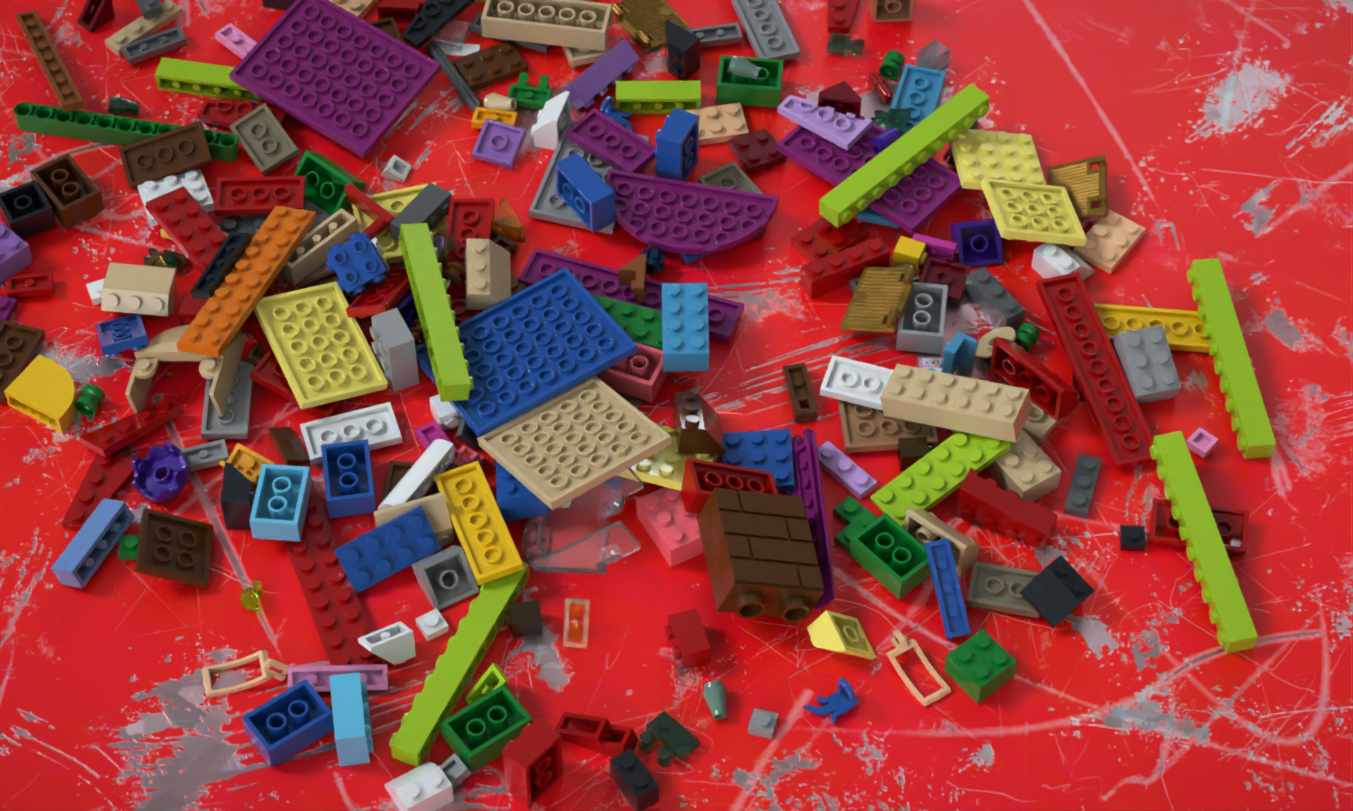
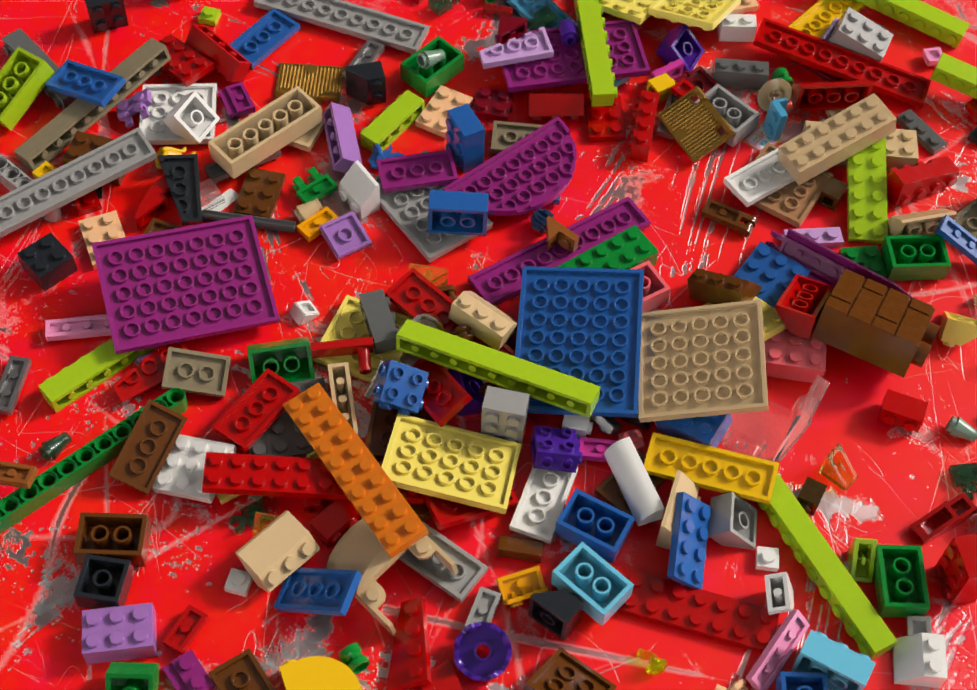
camera: 55 degrees left, 5 degrees up
black plate [190,232,252,299] -> none
dark azure brick [662,283,709,372] -> none
none -> red slope [526,92,584,120]
none -> dark purple brick [530,425,582,473]
none -> red plate [670,78,695,98]

